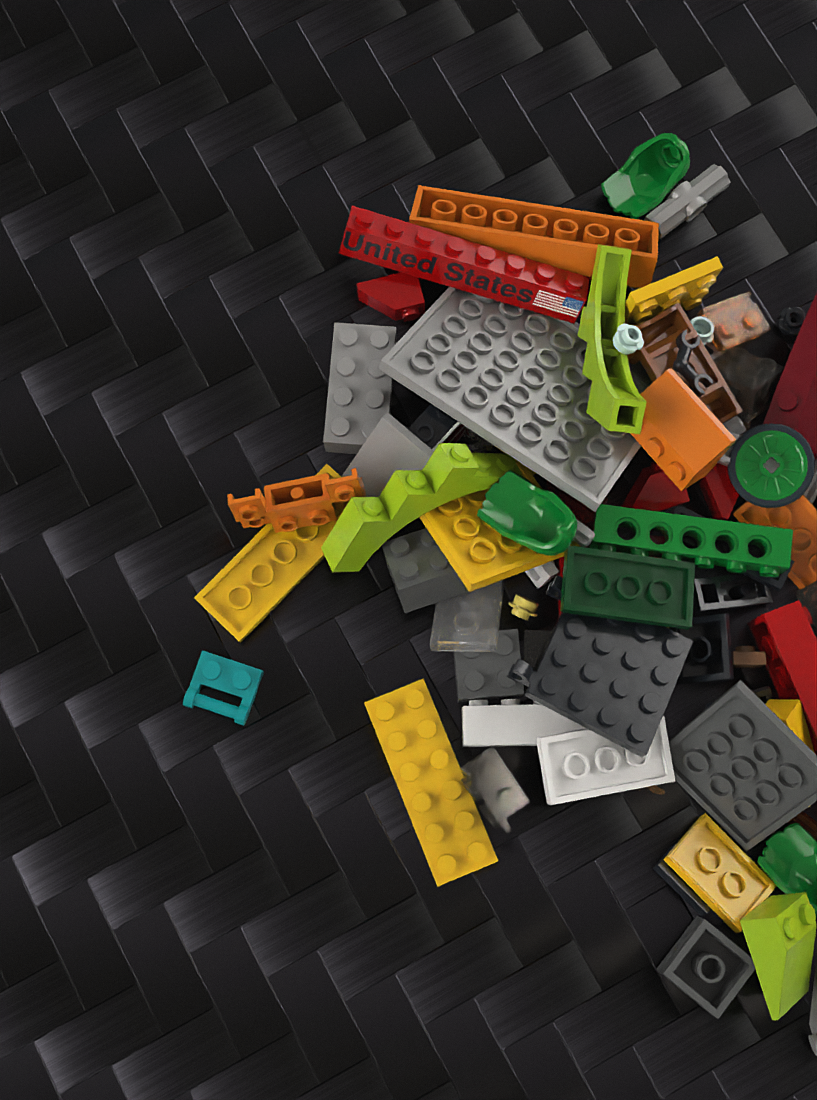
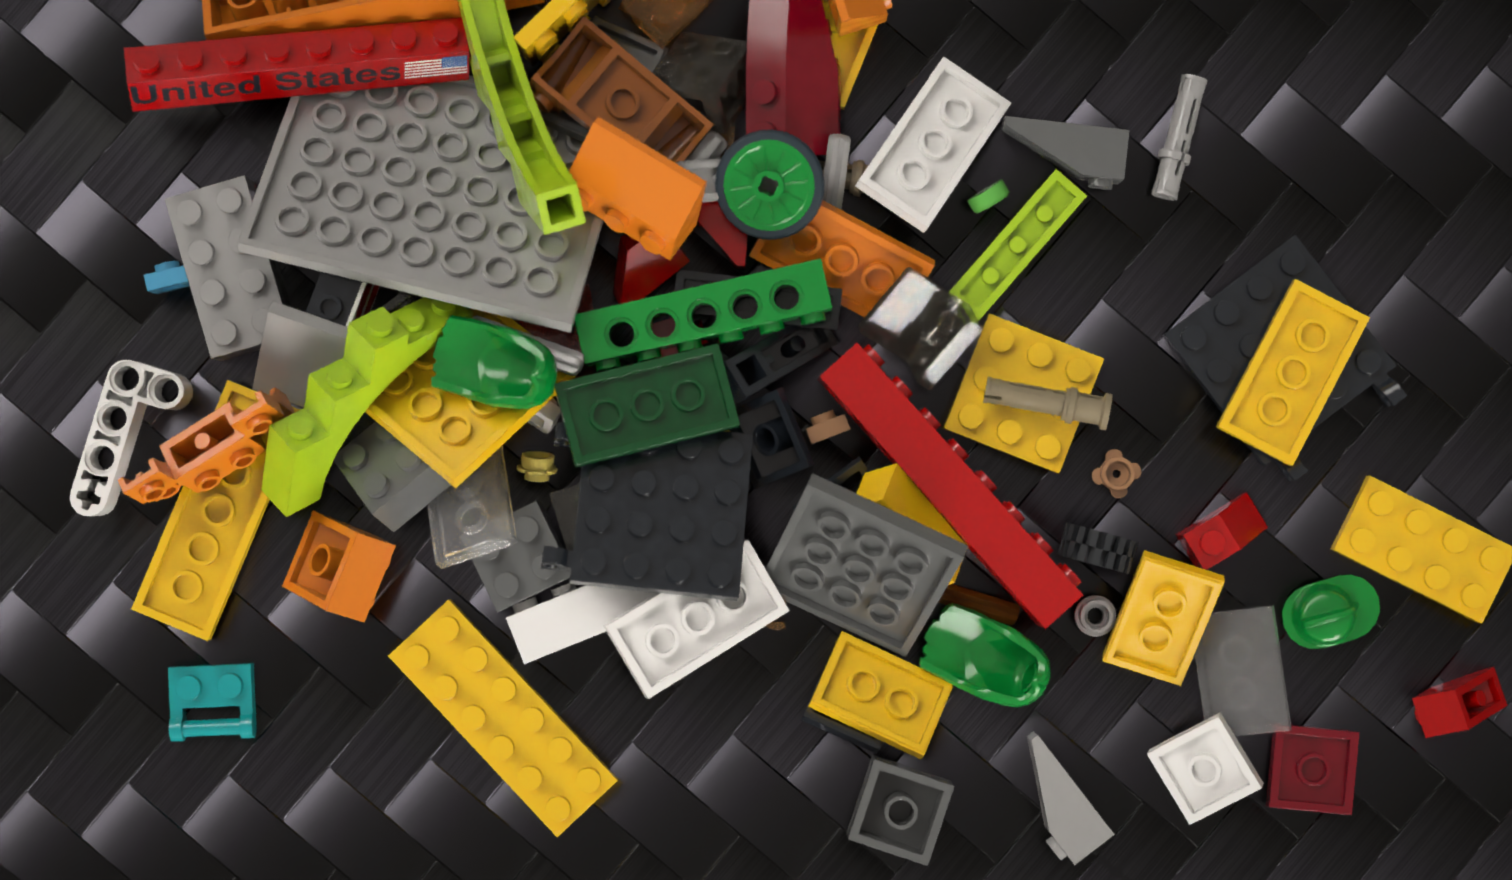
camera: 20 degrees left, 10 degrees up
red slope [356,272,425,321] -> none
clear smoke bracket [460,746,530,833] -> none
light aqua plate [613,323,644,355] -> none
black arm [673,329,713,397] -> none
light aqua plate [690,316,714,345] -> none
lime slope [740,892,817,1020] -> none
none -> white beam [70,360,193,516]
none -> dark azure plate [144,261,190,294]
none -> orange slope [282,510,396,623]

